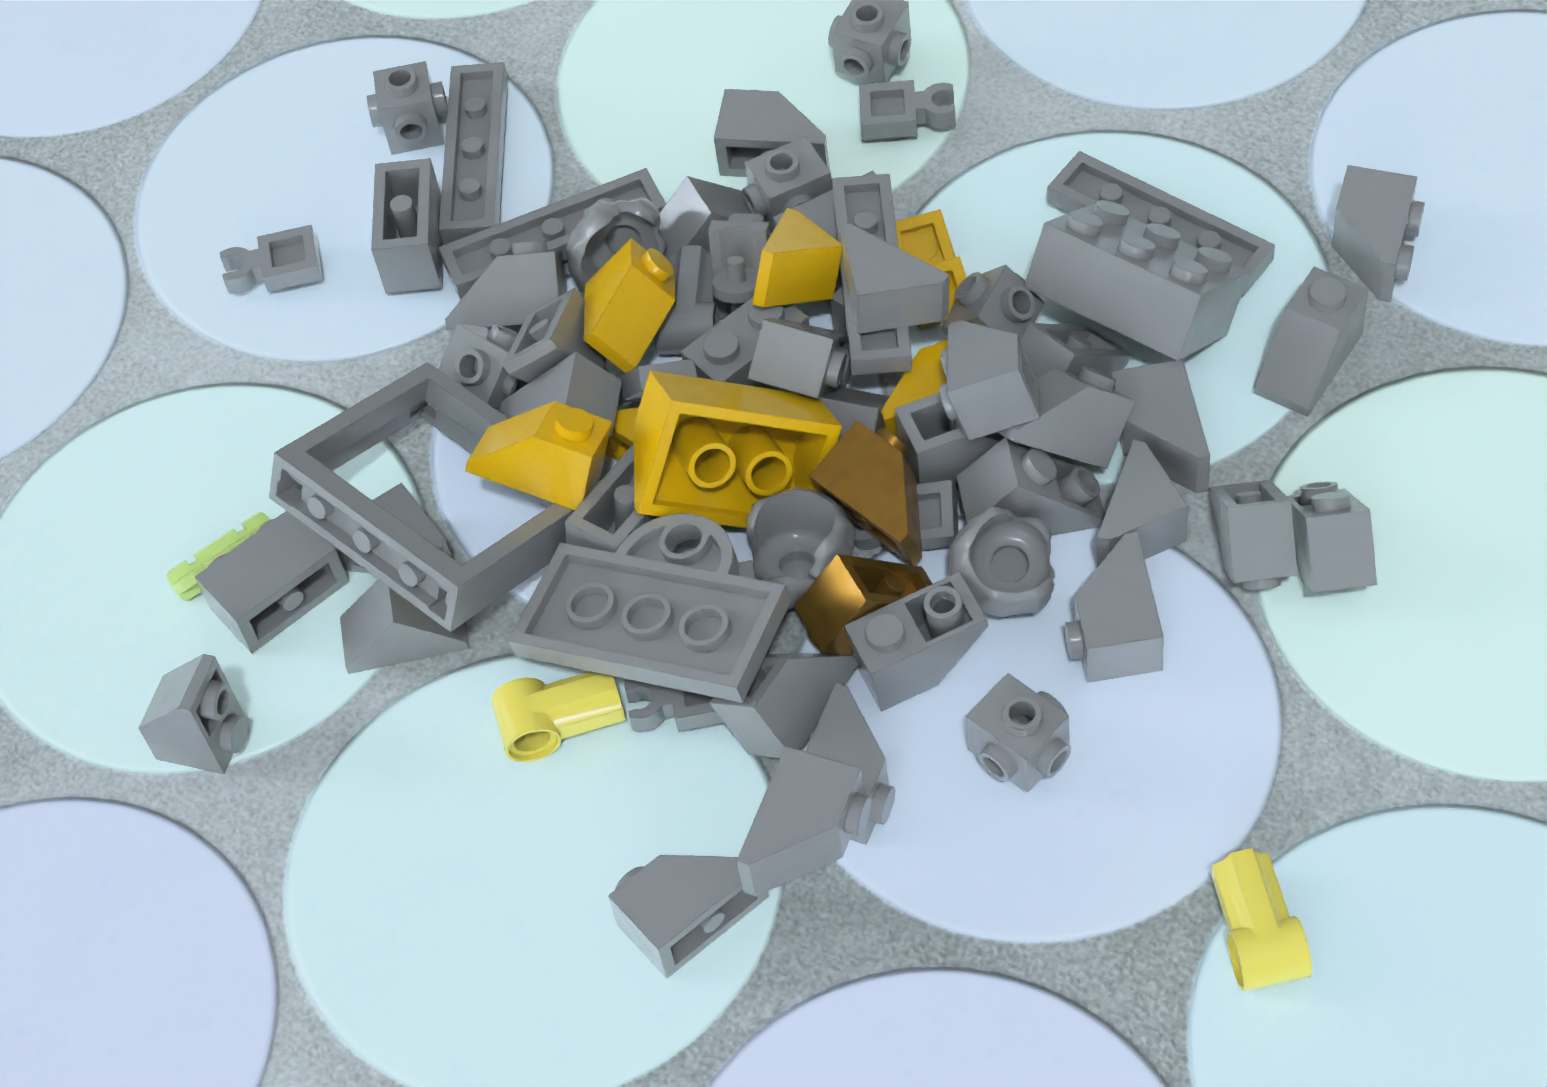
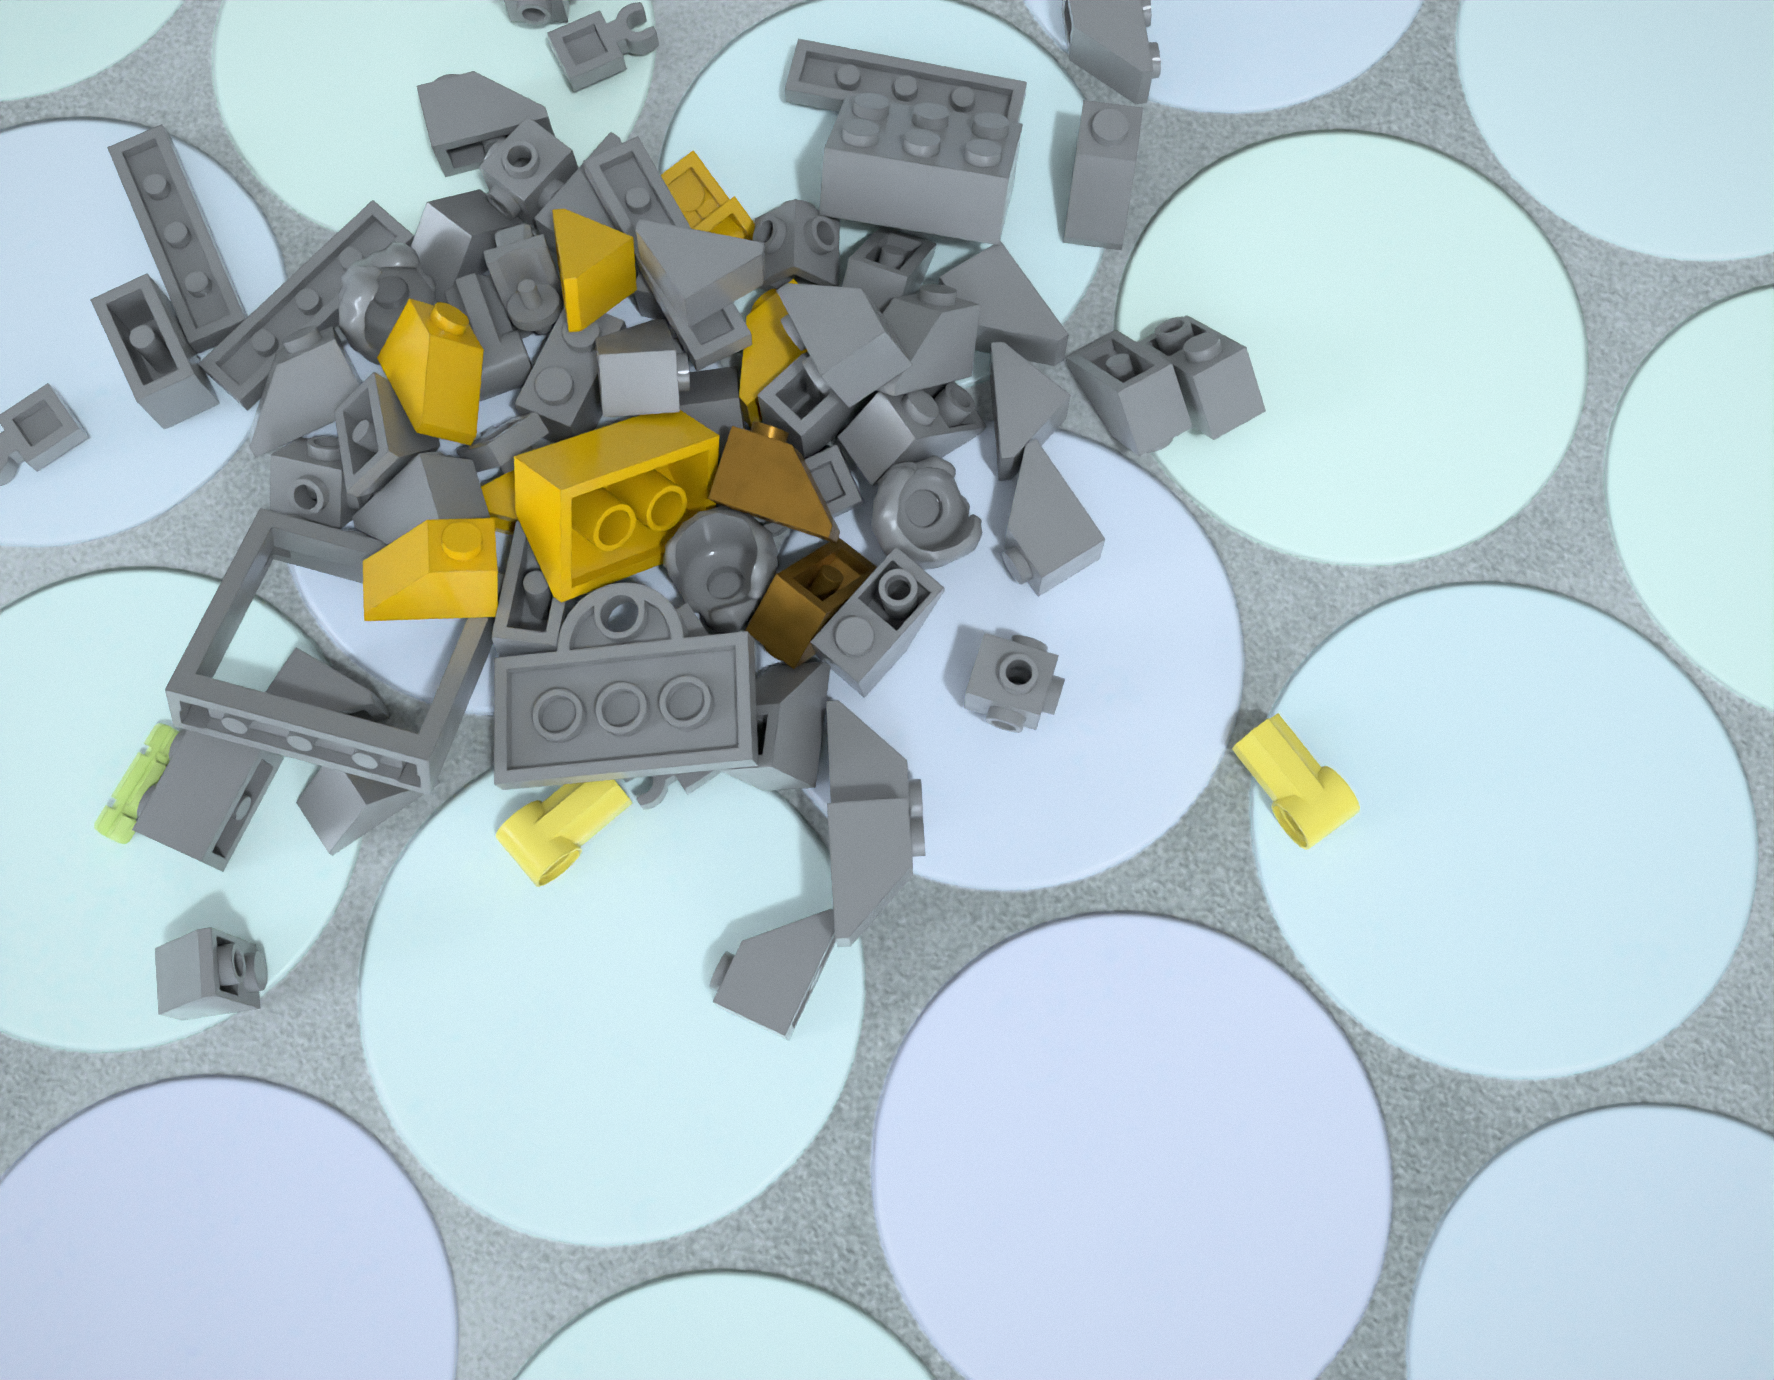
camera: 30 degrees left, 20 degrees up
light grey brick [366,61,448,155] -> none

